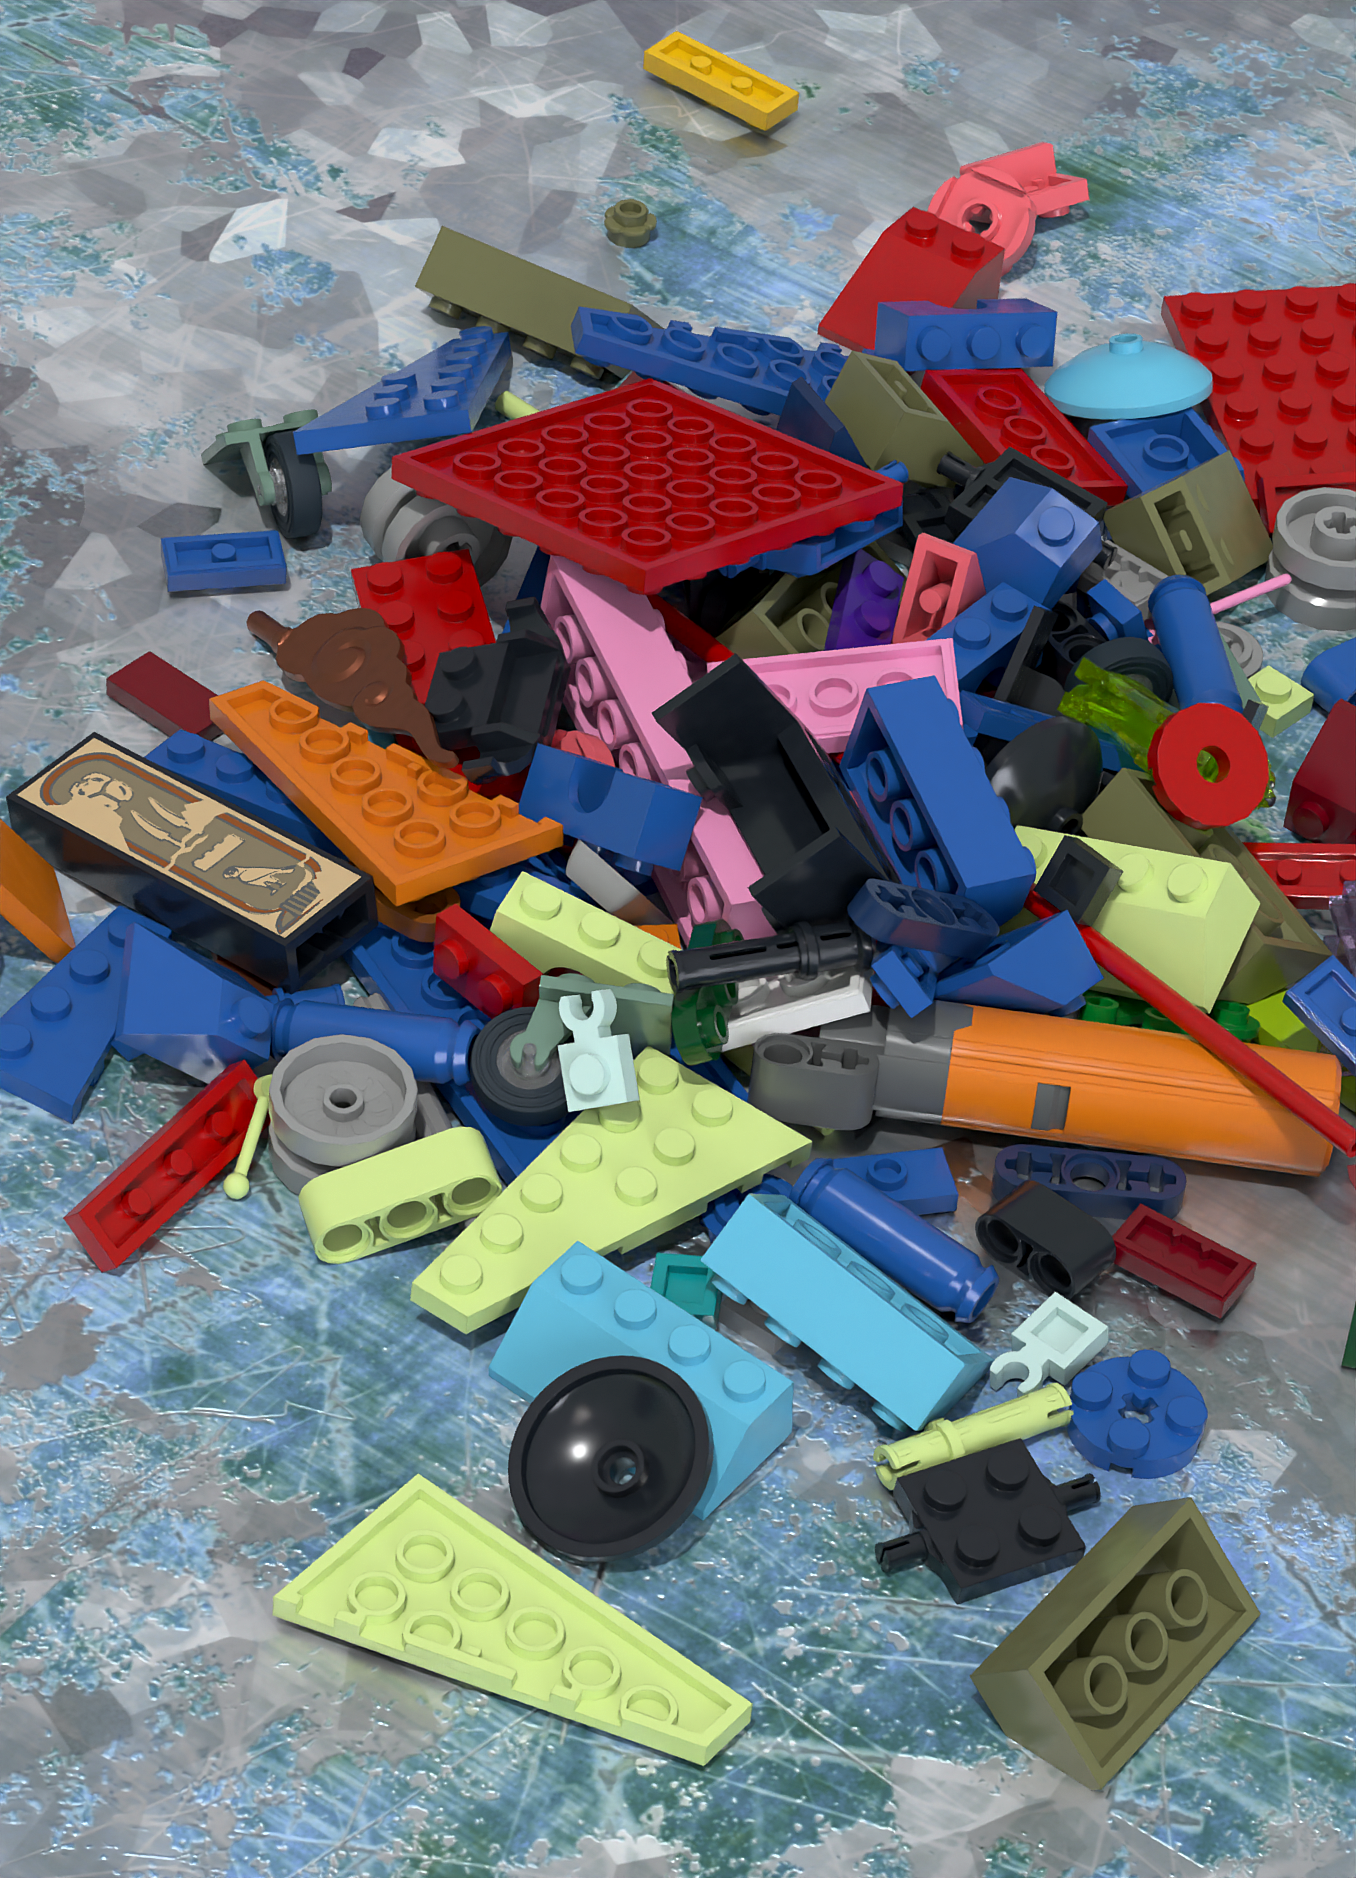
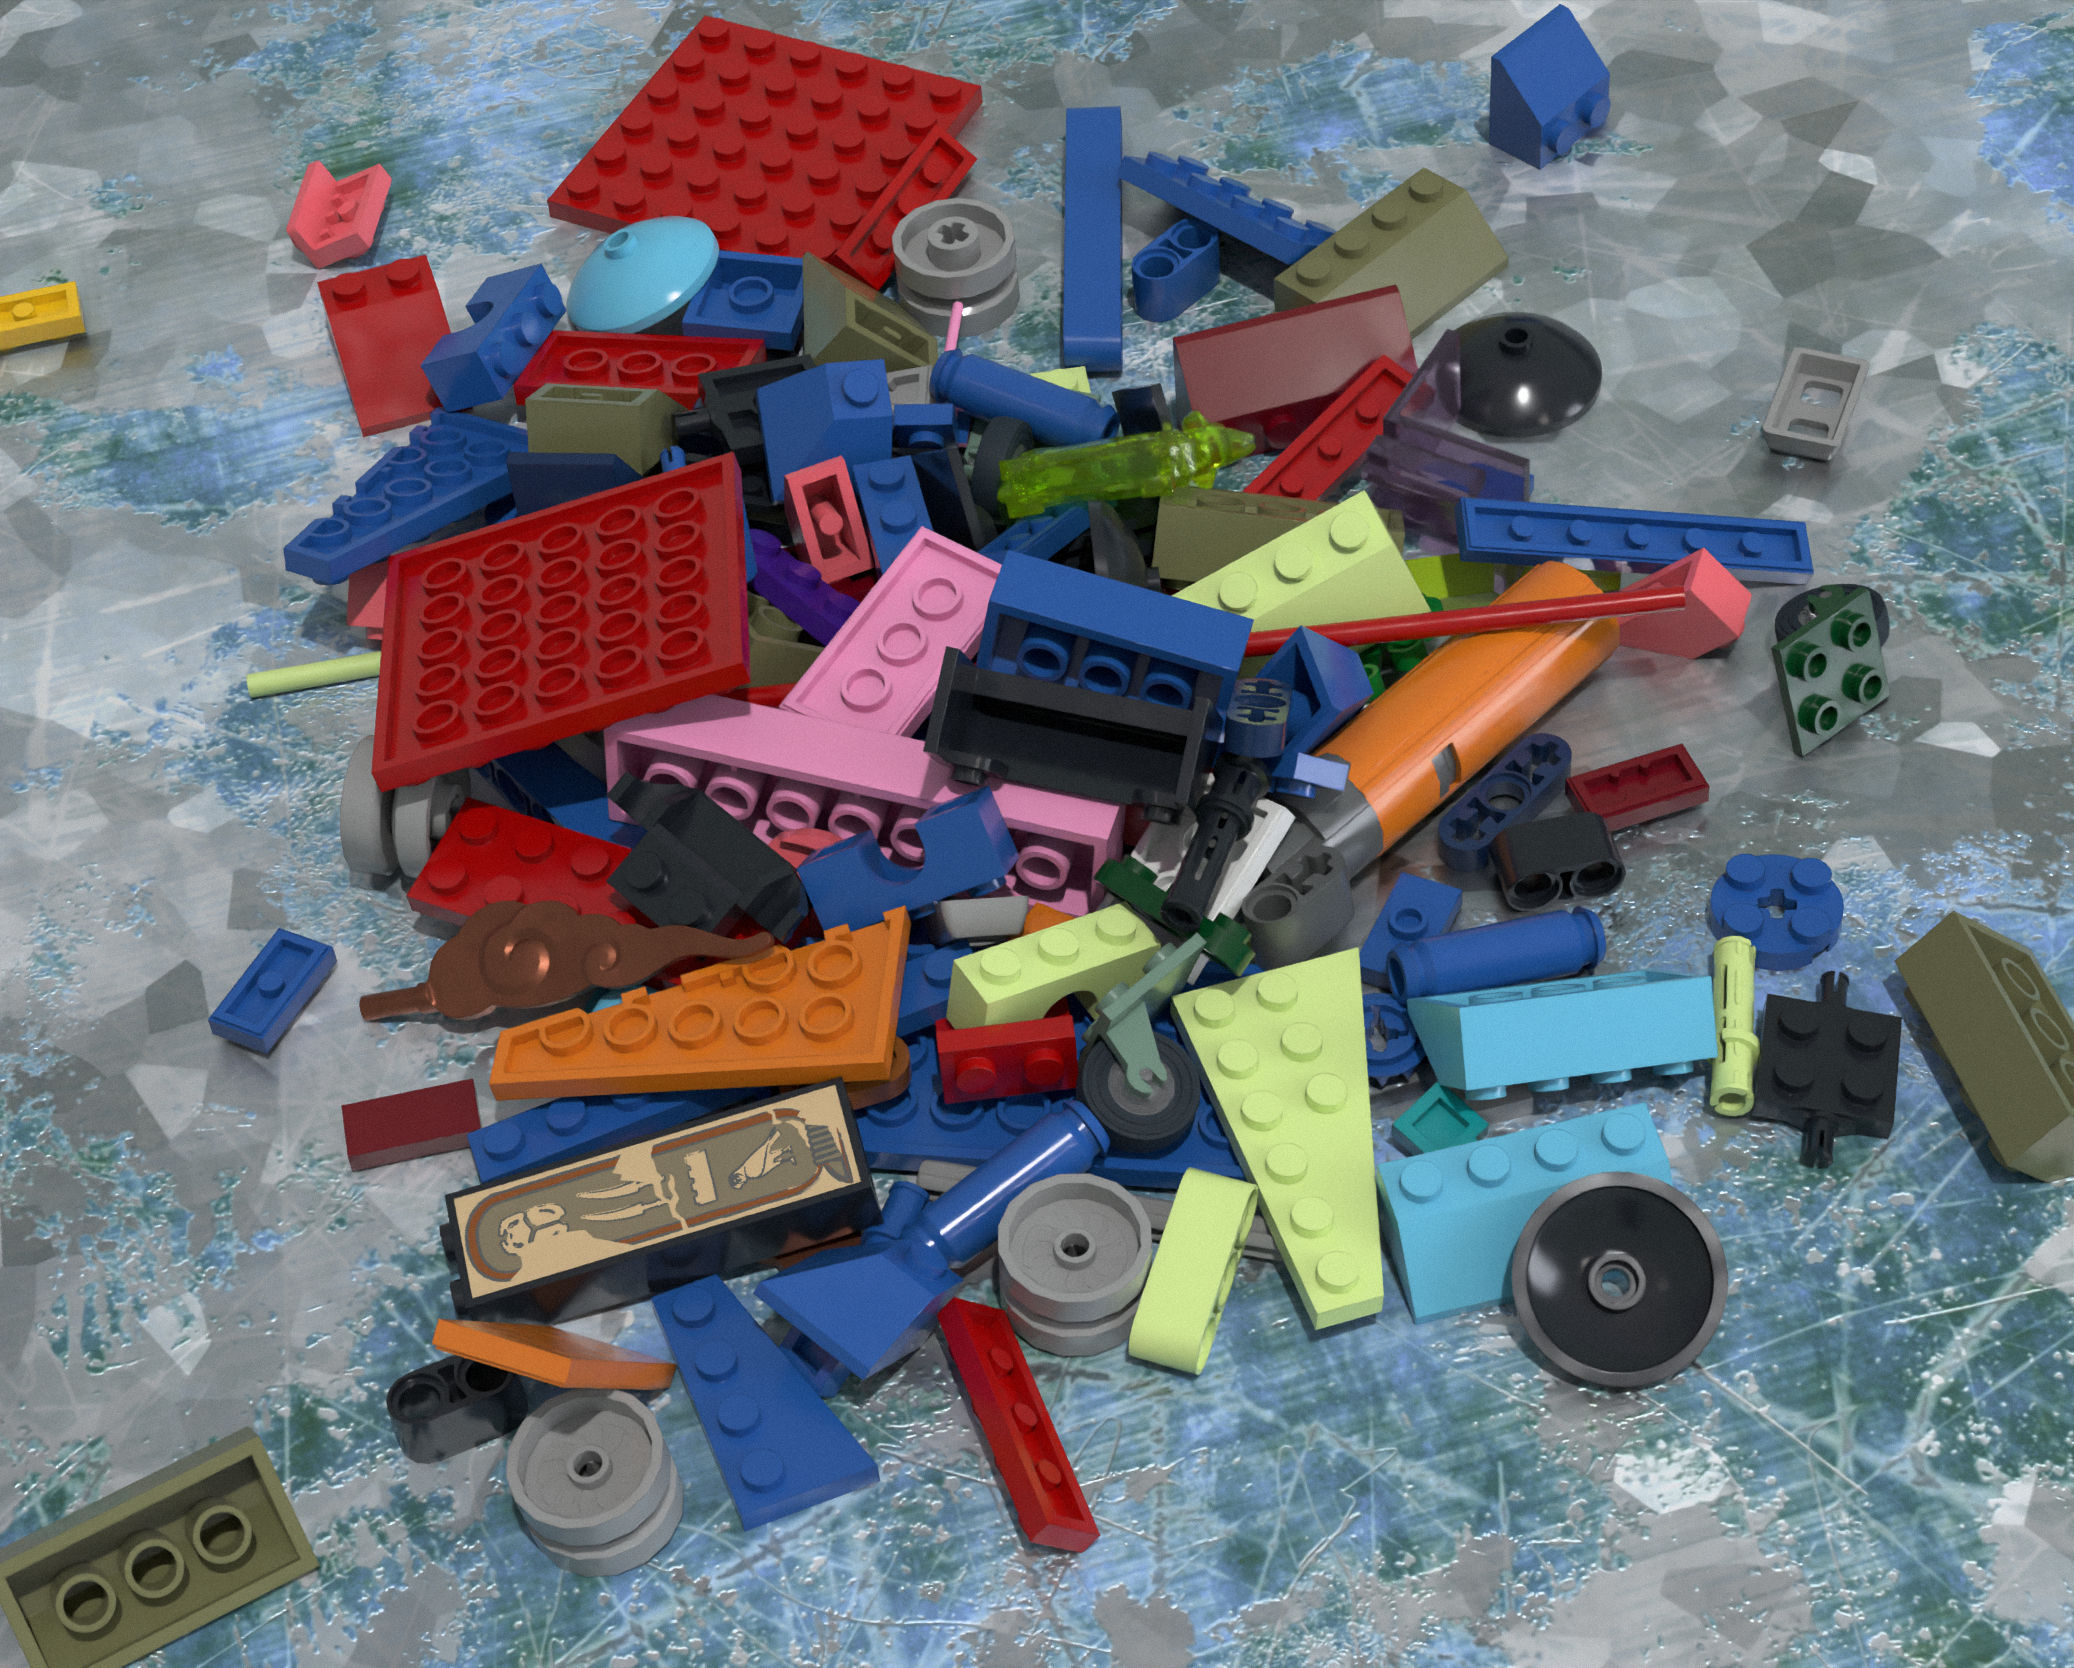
camera: 45 degrees left, 5 degrees up
plate [201,409,332,538] -> none
yellowish green hinge [223,1074,272,1199] -> none
yellowish green wing [273,1474,753,1766] -> none
blue wing [293,326,512,455] -> none
olive slope [415,226,665,380] -> none
light aqua plate [558,989,640,1112] -> none
olive plate [604,199,657,248] -> none
coral plate [928,166,1037,277] -> none
light aqua plate [990,1292,1108,1397] -> none
black plate [1033,835,1124,926] -> none
red tile [1147,703,1269,829] -> none

